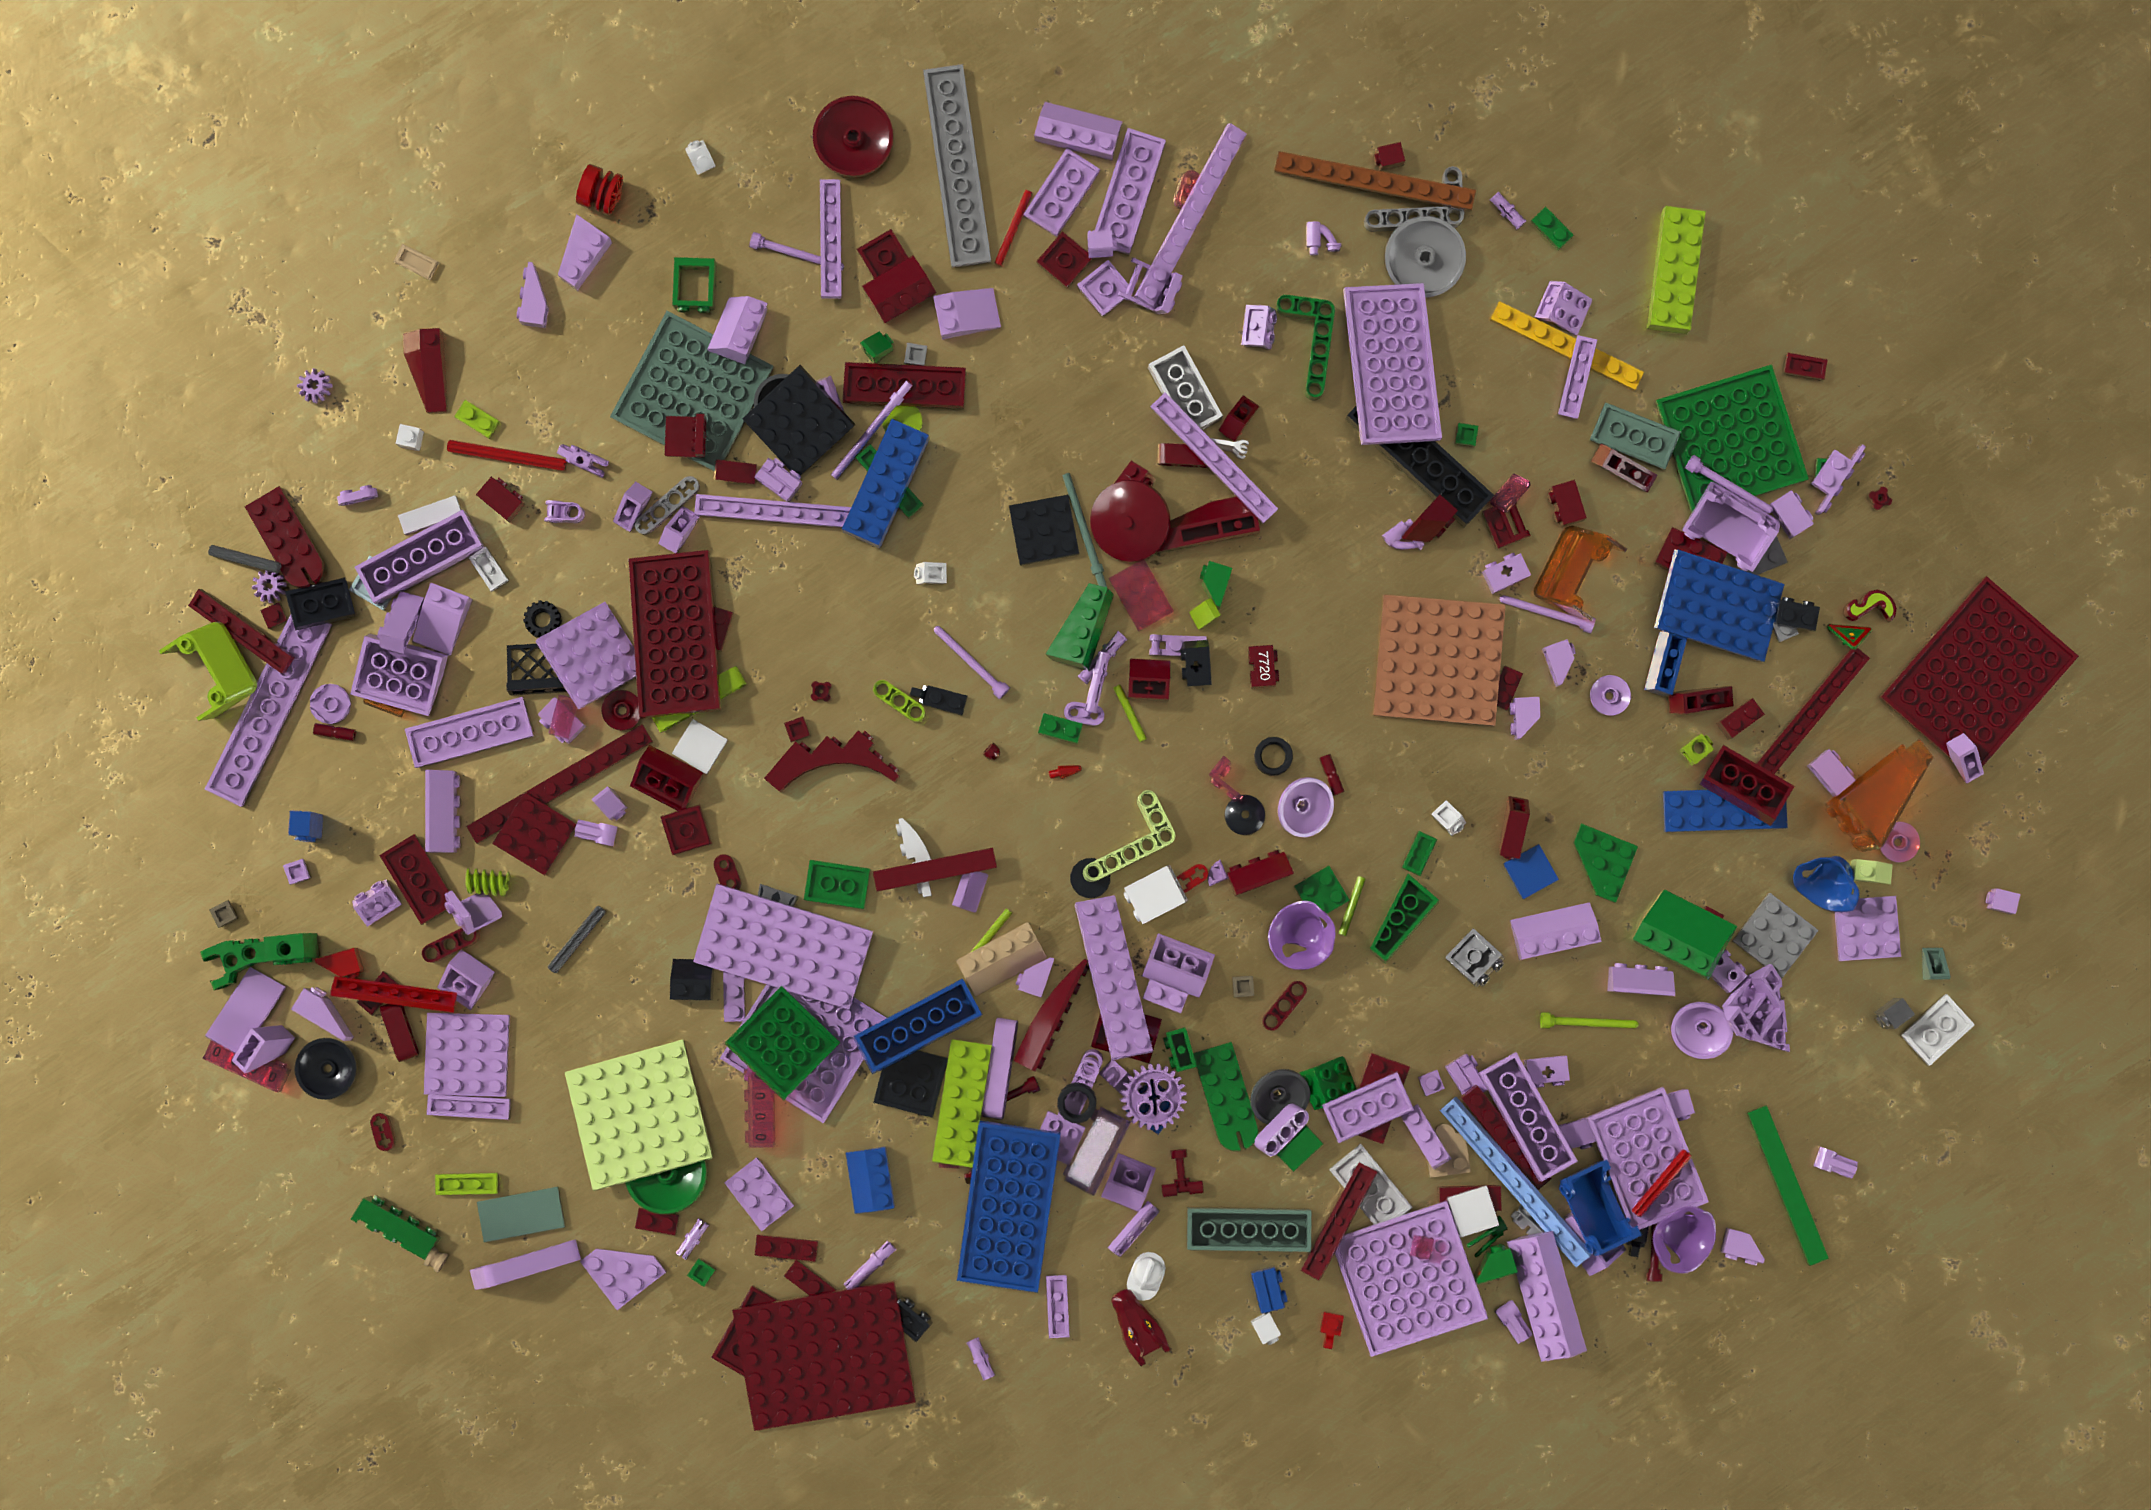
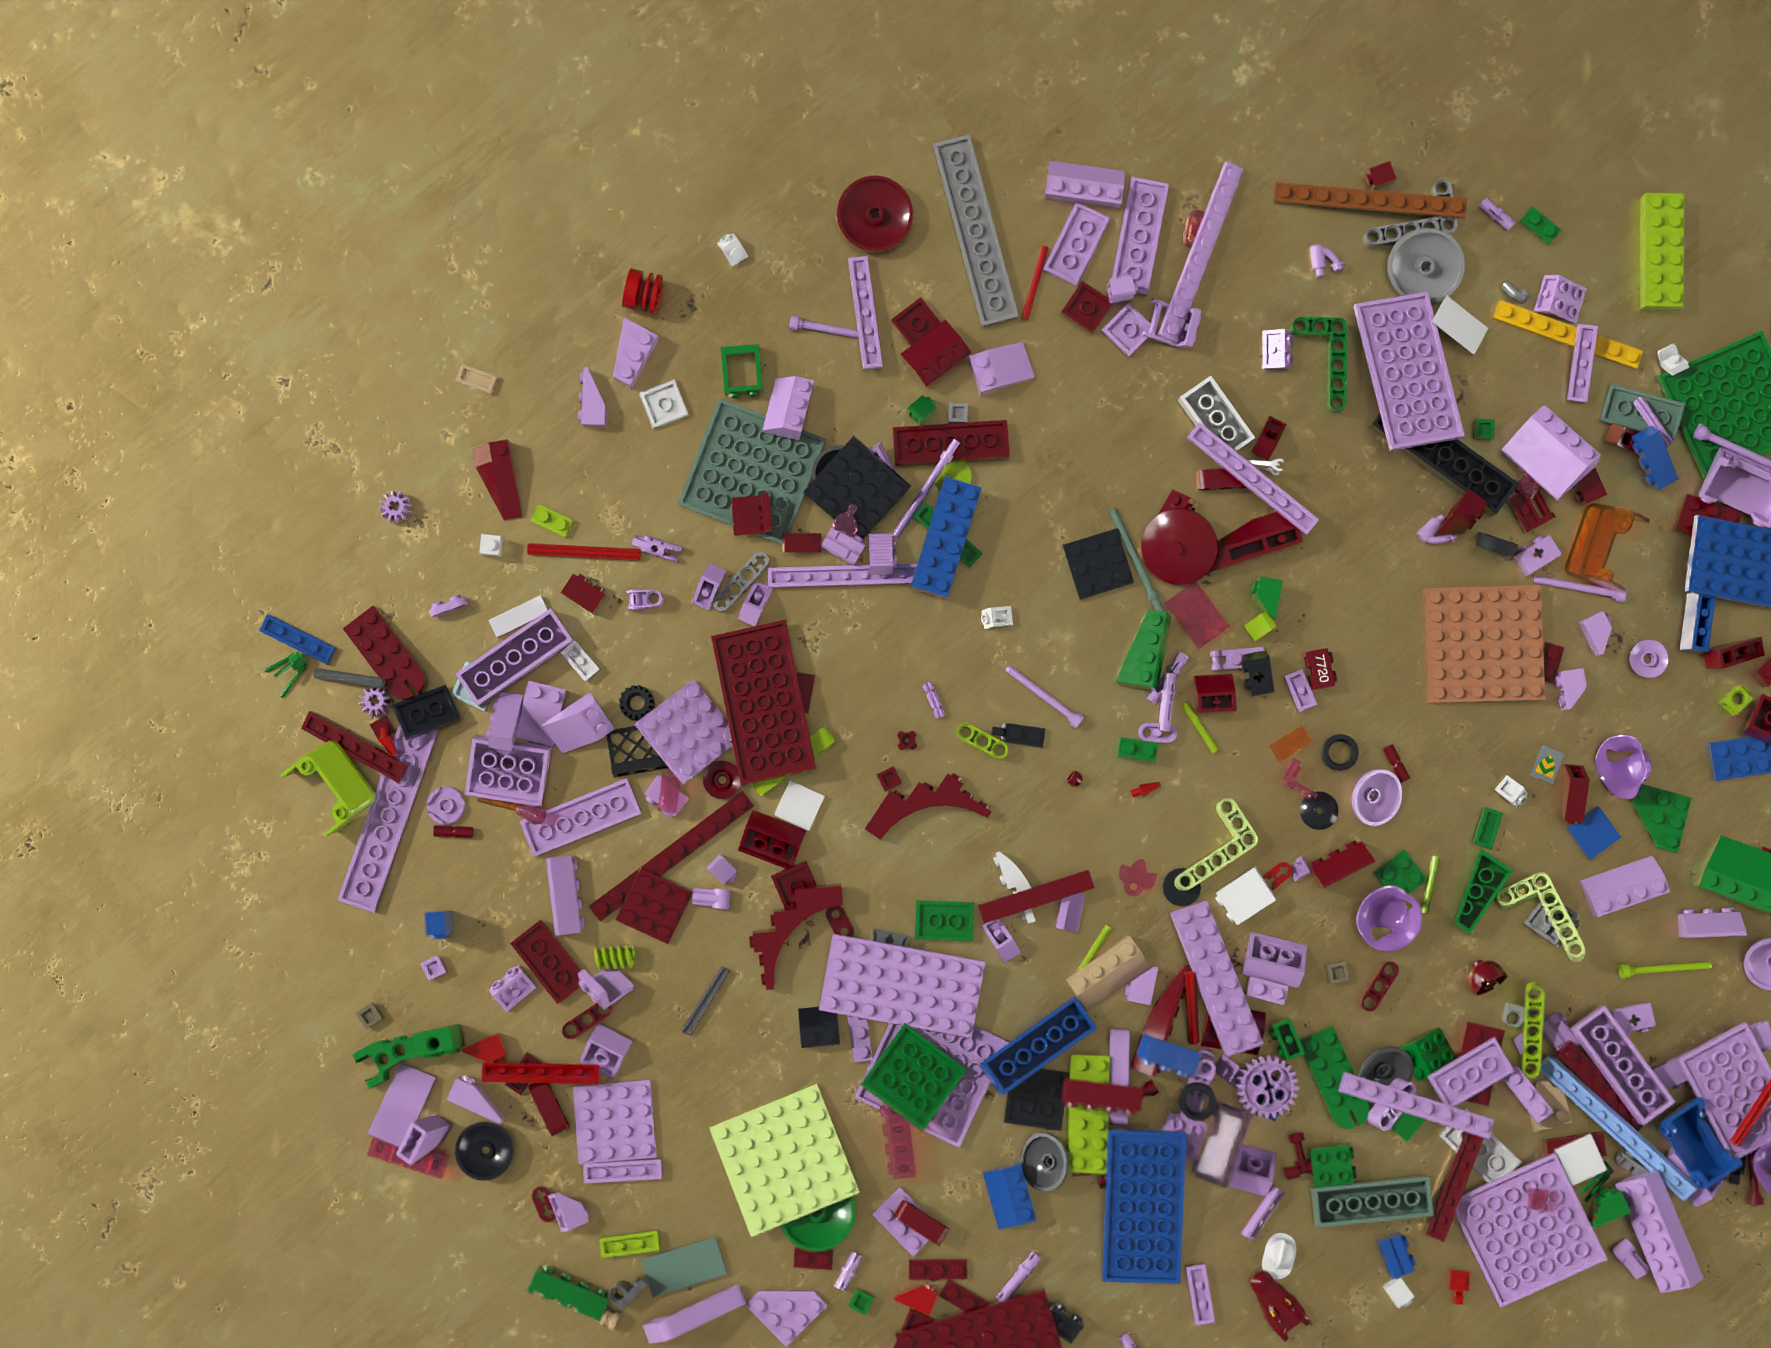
camera: 10 degrees left, 0 degrees up
none -> blue tile [259,614,337,665]
none -> green plant [264,651,308,698]
none -> red bar [378,727,398,755]
none -> clear pink cone [516,804,546,825]
none -> lavender slope [542,692,615,753]
none -> lavender slope [548,1193,589,1232]
none -> flat silver plate [609,1275,651,1311]
none -> white tile [639,380,689,429]
none -> dark red arch [749,883,843,990]
none -> clear pink rock [833,503,857,536]
none -> lavender brick [869,533,897,575]
none -> dark red beam [892,1199,950,1246]
none -> red slope [894,1283,939,1316]
none -> lavender axle [923,682,945,719]
none -> lavender slope [982,919,1021,963]
none -> dark grey dish [1020,1133,1069,1192]
none -> dark red brick [1061,1078,1144,1115]
none -> clear pink plate [1119,859,1158,896]
none -> blue brick [1136,1034,1202,1077]
none -> red axle [1185,970,1200,1045]
none -> clear orange tile [1269,726,1312,762]
none -> lavender plate [1284,669,1317,712]
none -> green bracket [1310,1143,1357,1187]
none -> lavender plate [1338,1073,1494,1139]
none -> white sticker [1432,295,1489,354]
none -> dark red cylinder [1467,960,1508,996]
none -> black tyre [1476,532,1518,557]
none -> yellowish green beam [1497,872,1585,962]
none -> light grey arm [1502,281,1530,303]
none -> lavender slope [1502,405,1601,501]
none -> light grey plate [1502,1002,1546,1028]
none -> lime beam [1521,981,1545,1078]
none -> light grey sticker [1530,745,1564,784]
none -> medium lavender piece [1595,735,1652,799]
none -> blue brick [1632,426,1679,490]
none -> lavender axle [1633,397,1673,447]
none -> white bracket [1658,344,1689,376]

